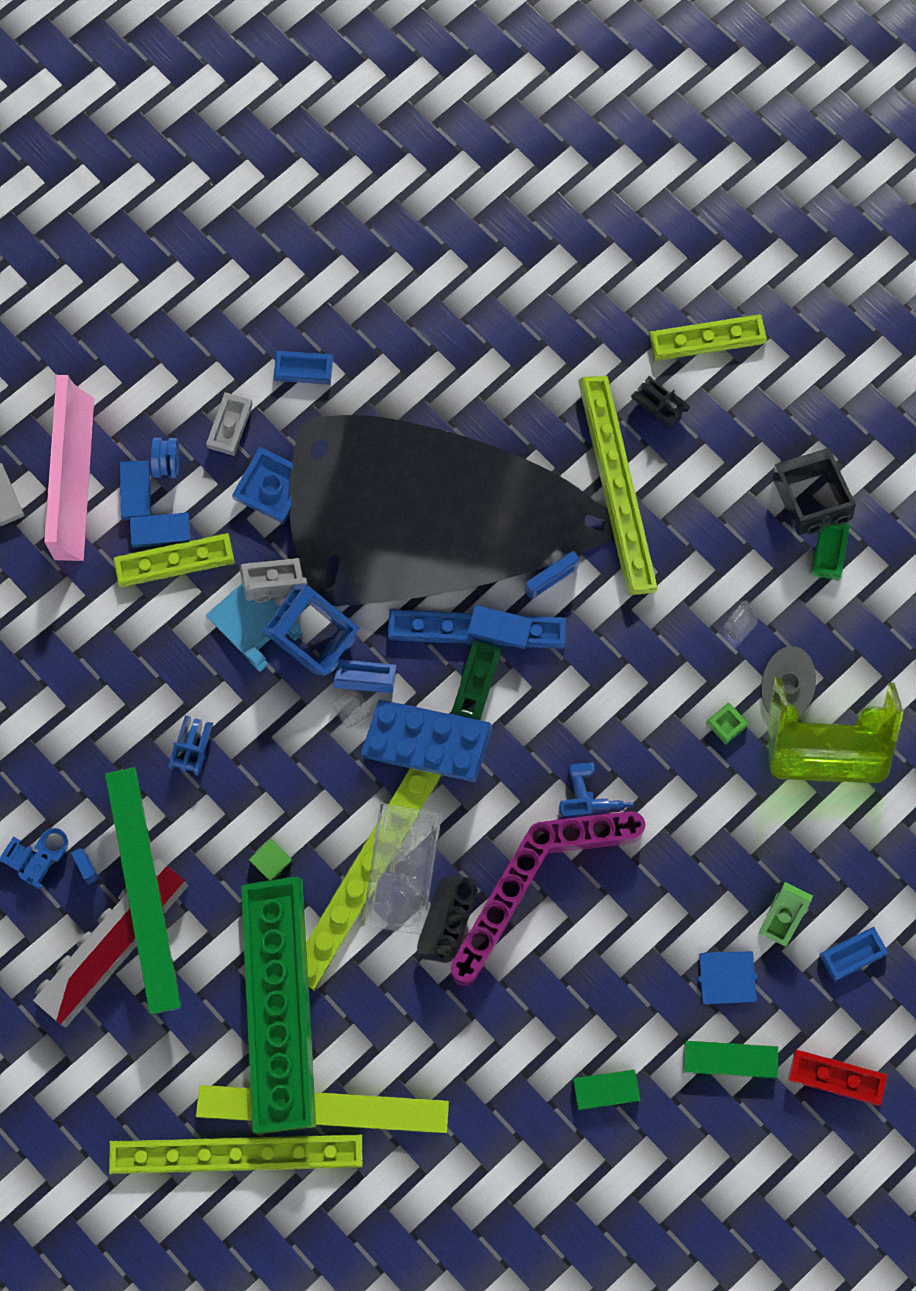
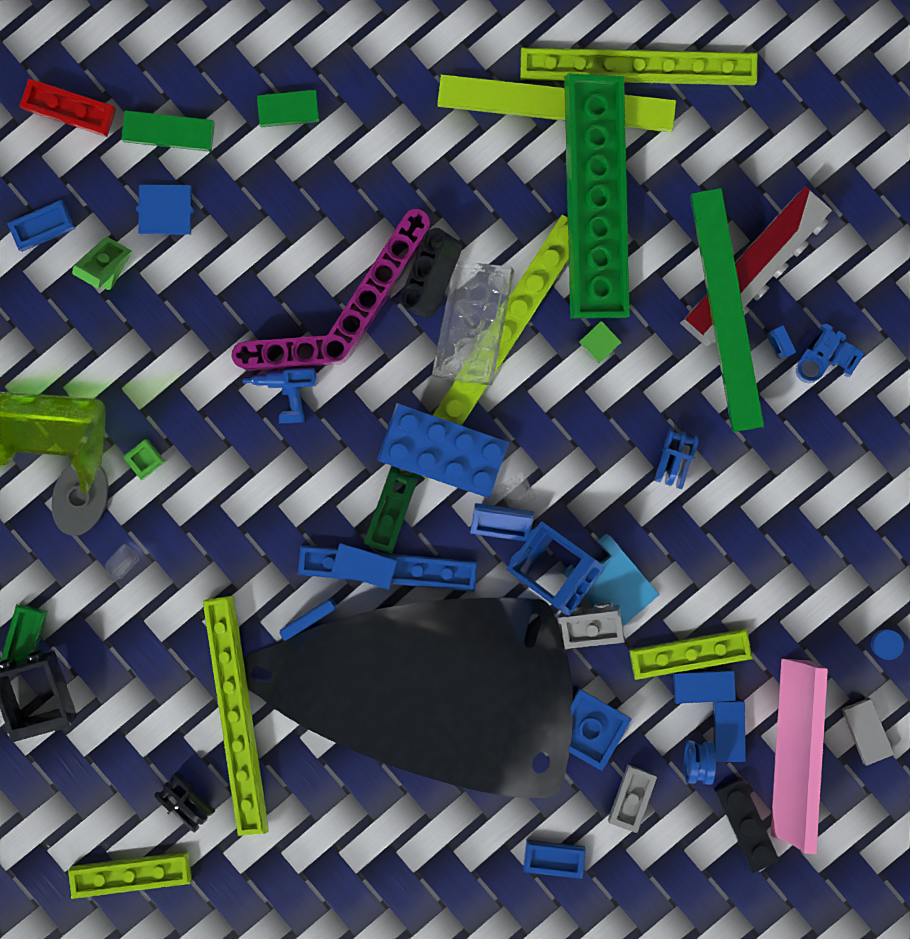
camera: 175 degrees left, 15 degrees up
none -> black plate [714,777,780,873]

